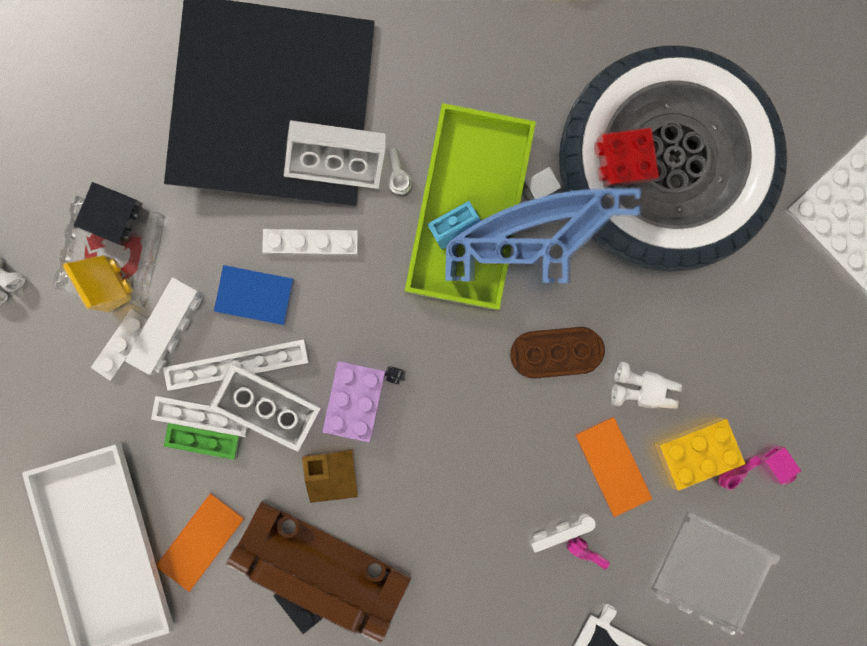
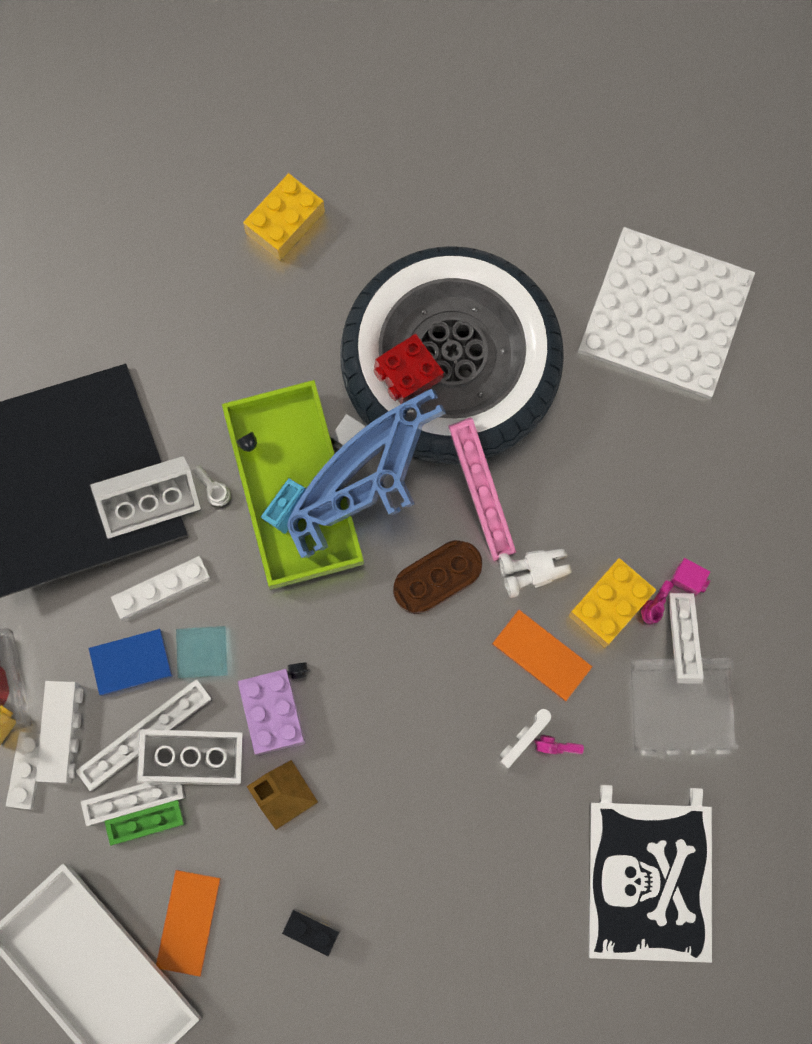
camera: 25 degrees left, 10 degrees down
reddish brown panel [226,501,412,644] -> none
none -> clear light blue tile [176,626,228,679]
none -> black hinge [236,431,257,452]
none -> bright pink tile [448,417,516,561]
none -> white plate [668,593,704,684]

